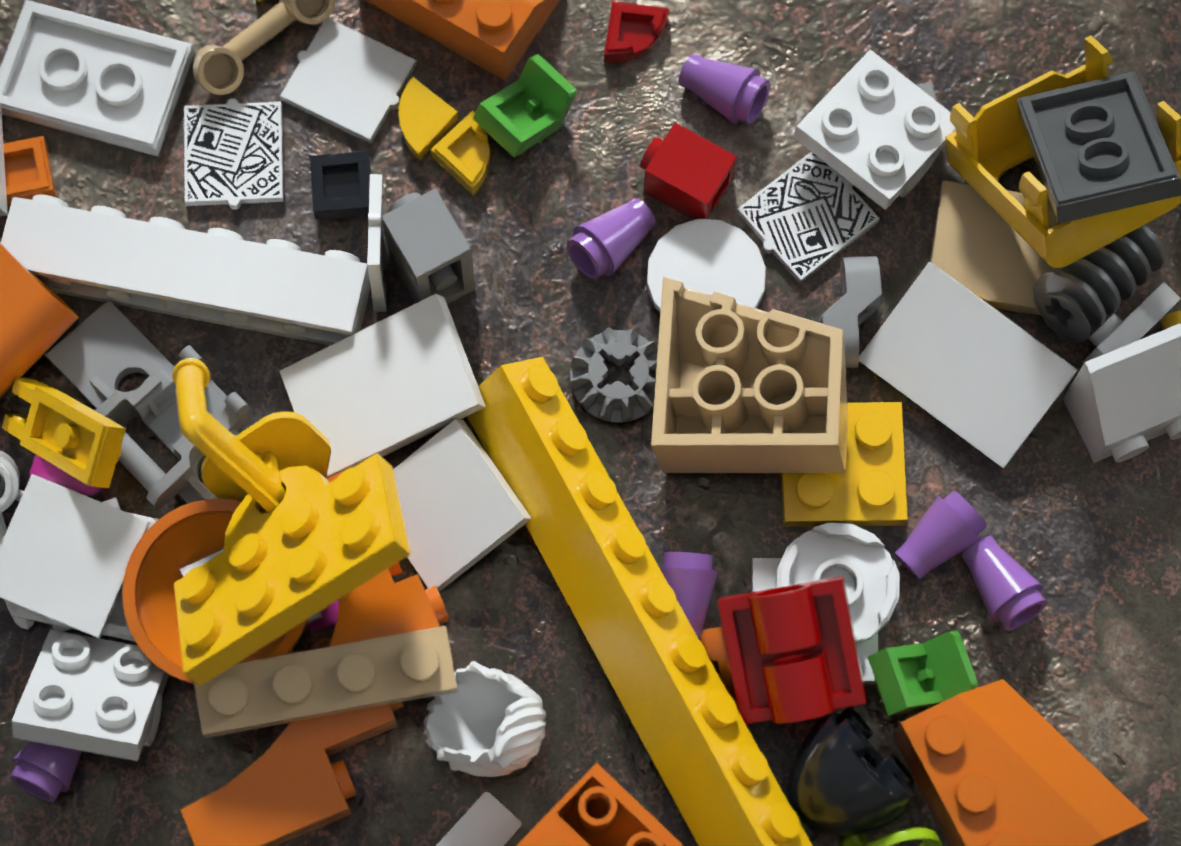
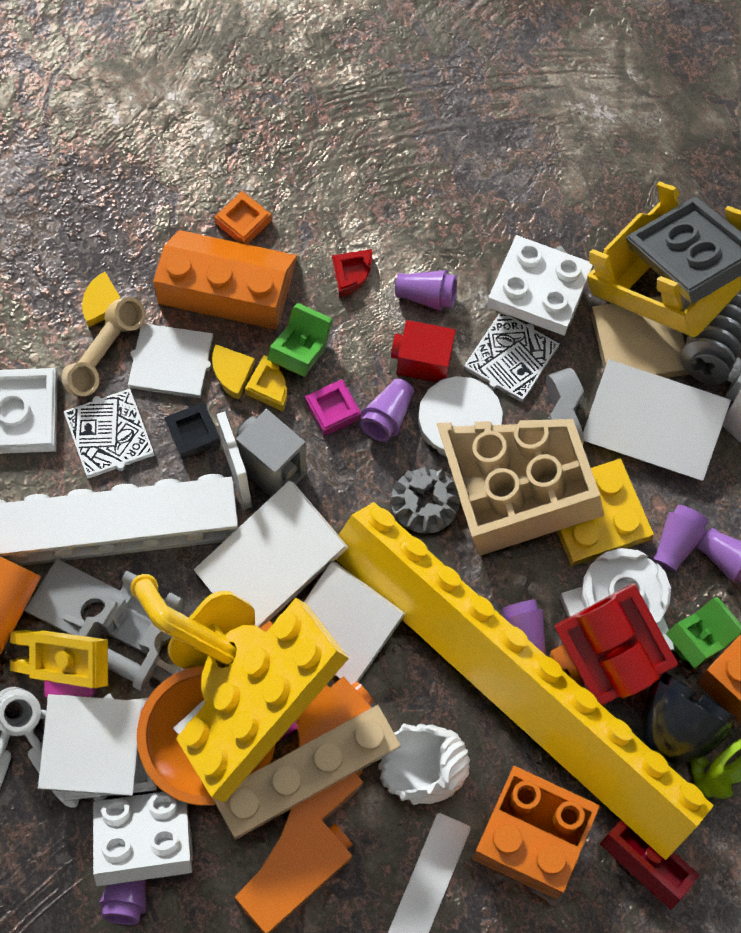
camera: 20 degrees left, 5 degrees down
none -> dark pink tile [305,379,361,436]

